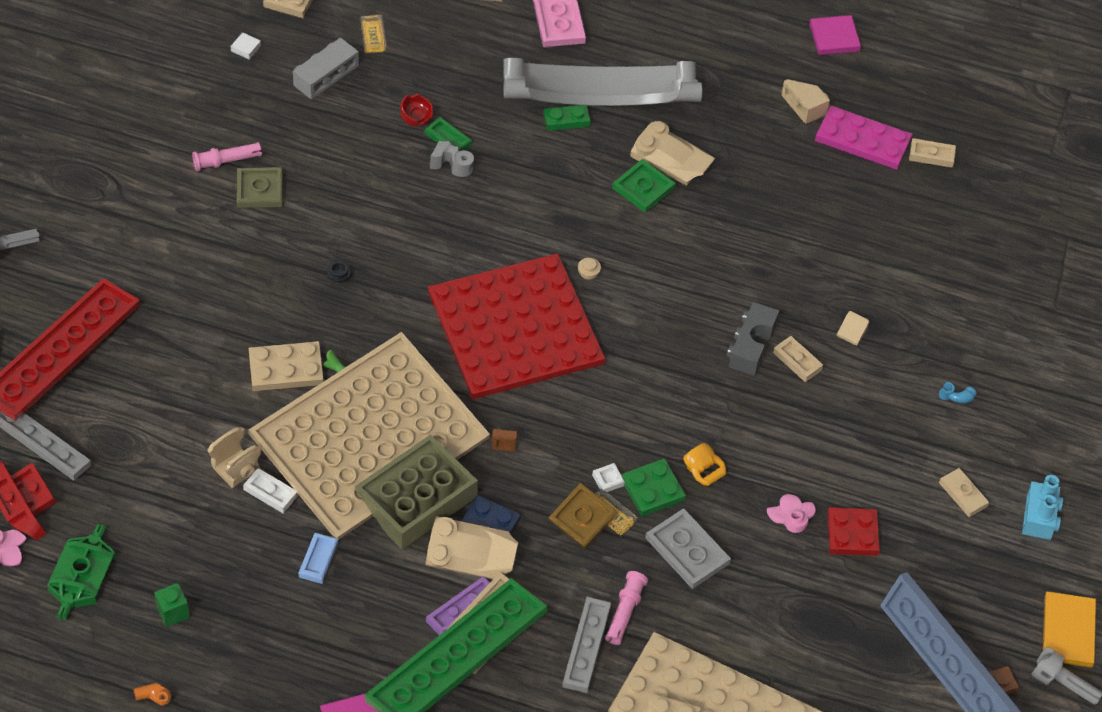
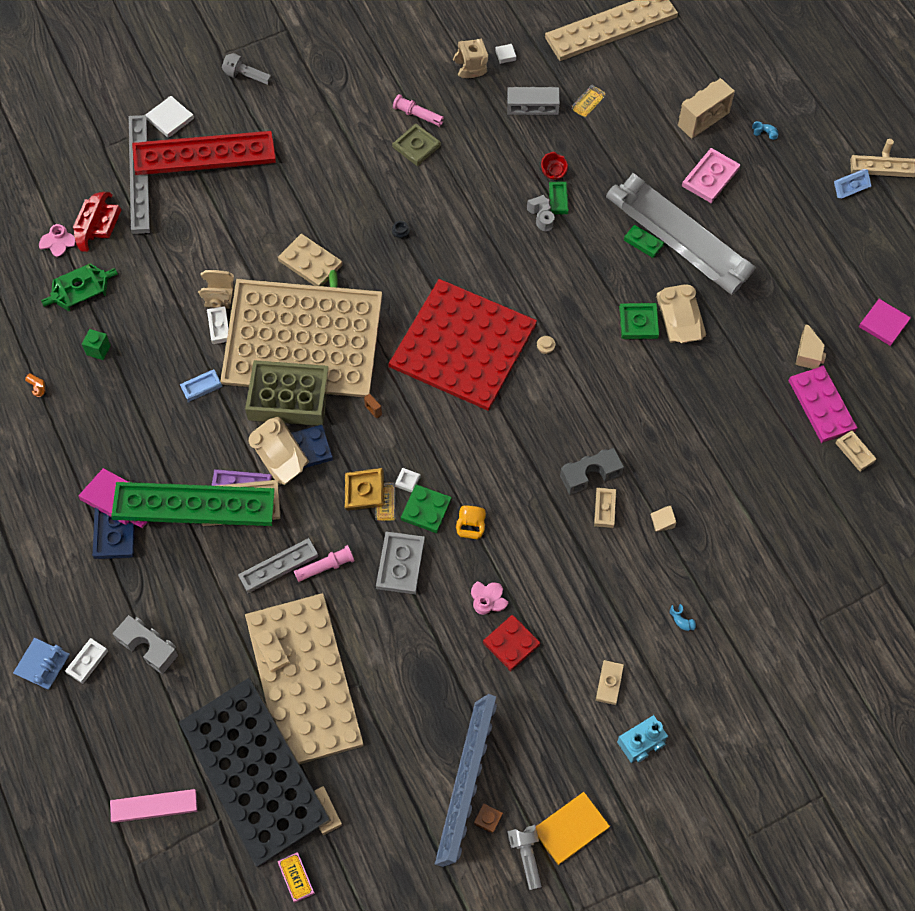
camera: 50 degrees right, 10 degrees up
none -> tan piece [453,39,488,78]

